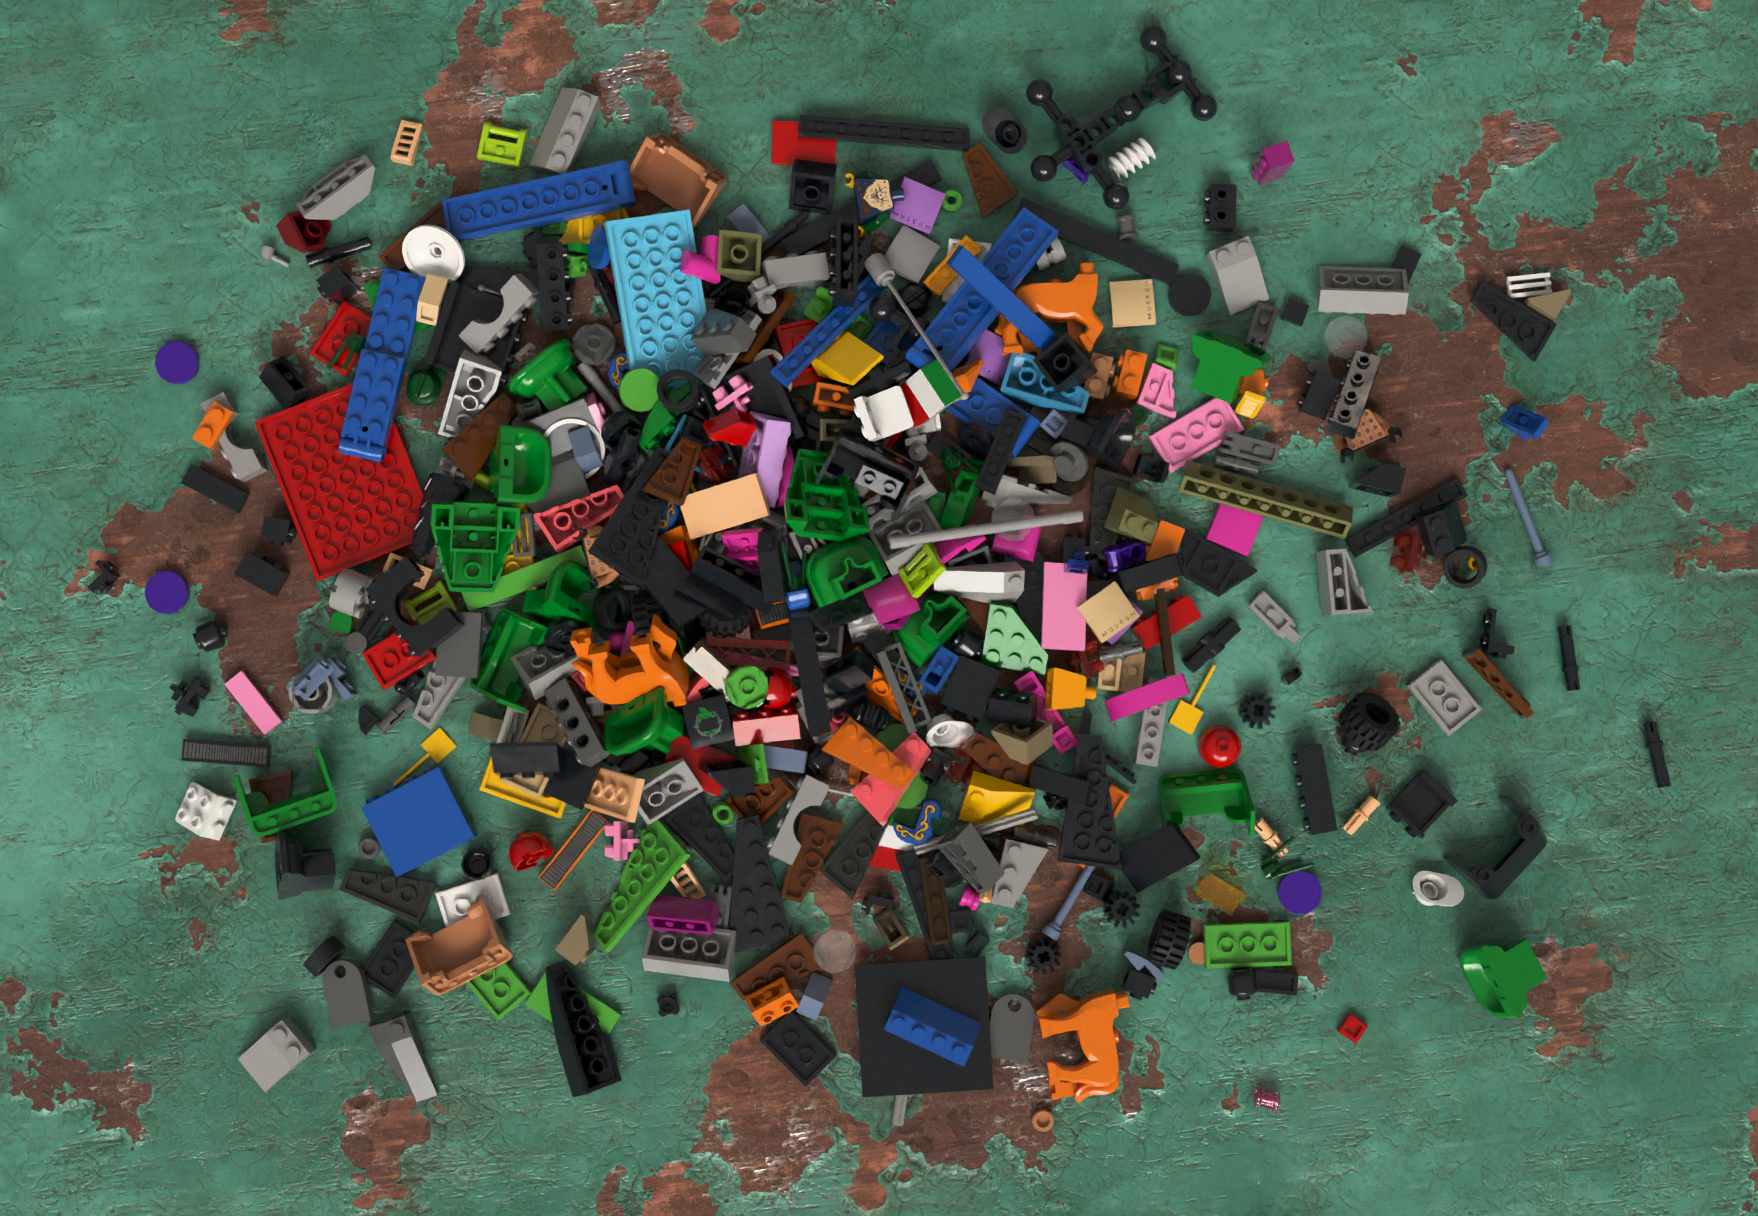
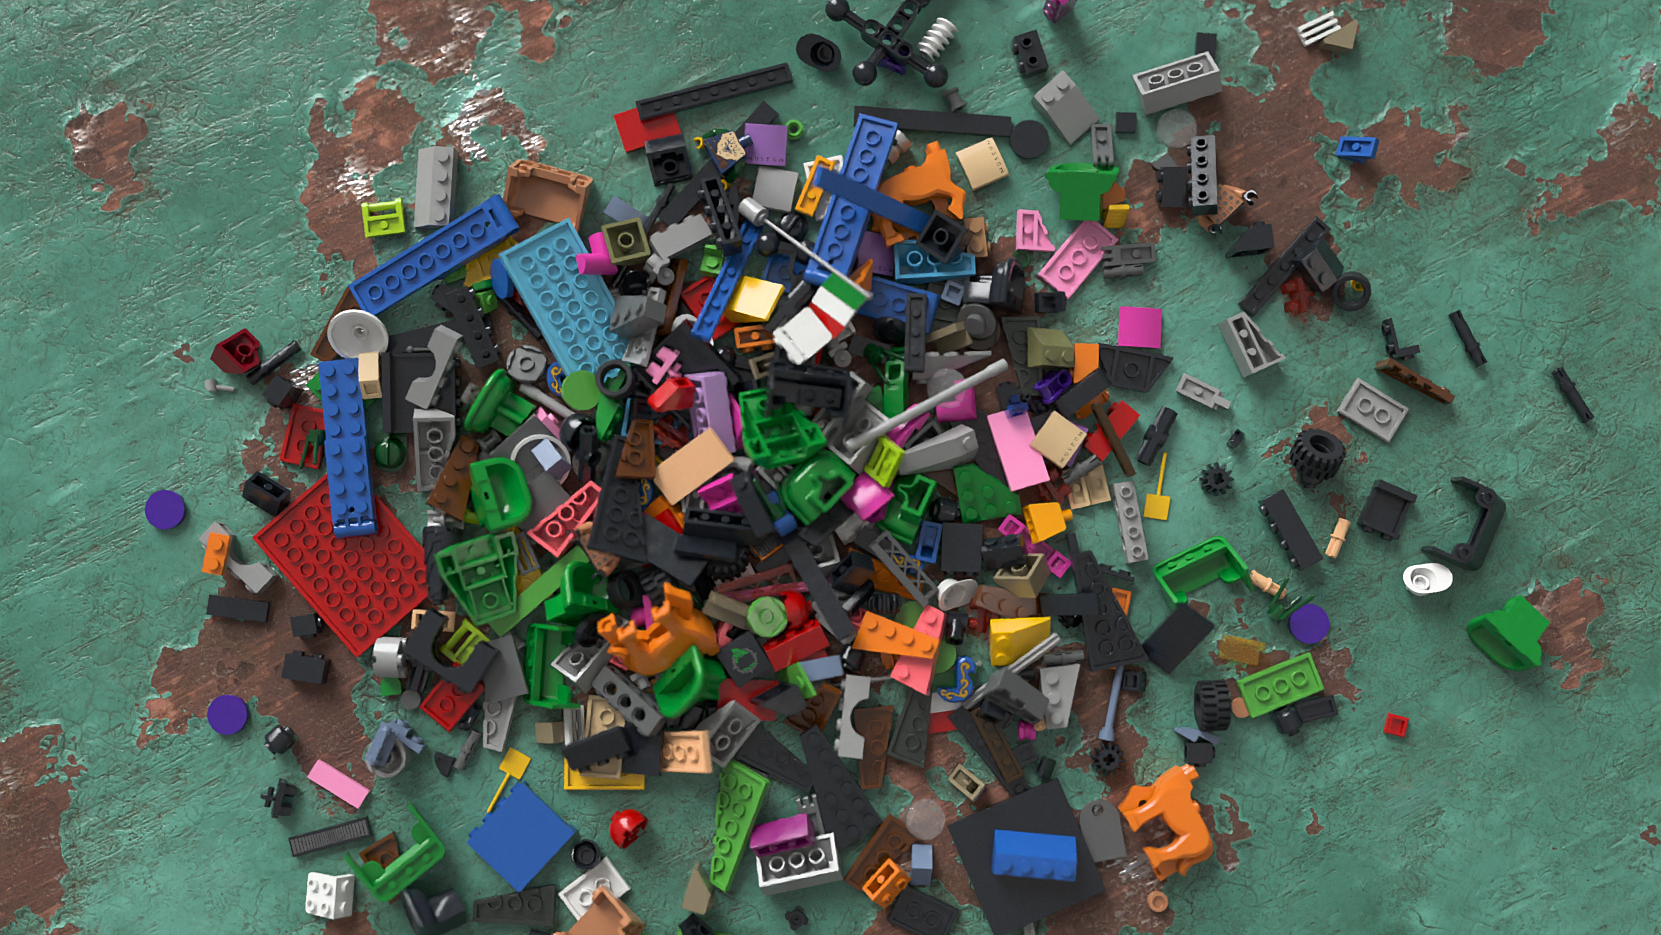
camera: 25 degrees left, 0 degrees up
black bracket [88,560,120,594] -> none
light grey wedge [296,154,375,220] -> none
dark grey tile [358,837,381,859] -> none
light nougat slope [390,120,423,166] -> none
tile [538,809,609,890] -> none
bright pink hips [605,820,640,861] -> none
light nougat slope [671,861,707,899] -> none
bright green plate [713,803,735,824] -> none
bright green slope [844,315,873,342] -> none
black bracket [861,891,894,916] -> none
reddish brown wing [962,142,1018,220] -> none
black gear [1103,890,1140,928] -> none
dark pink slope [1104,673,1190,722] -> none
orange brick [1112,350,1148,400] -> none
bright green slope [1154,344,1179,373] -> none
olive brick [1178,460,1353,539] -> none
red cylinder [1197,725,1242,768] -> none
clear pink bush [1253,1088,1280,1113] -> none
black wing [1470,281,1557,362] -> none
sand blue piece [1505,469,1554,568] -> none

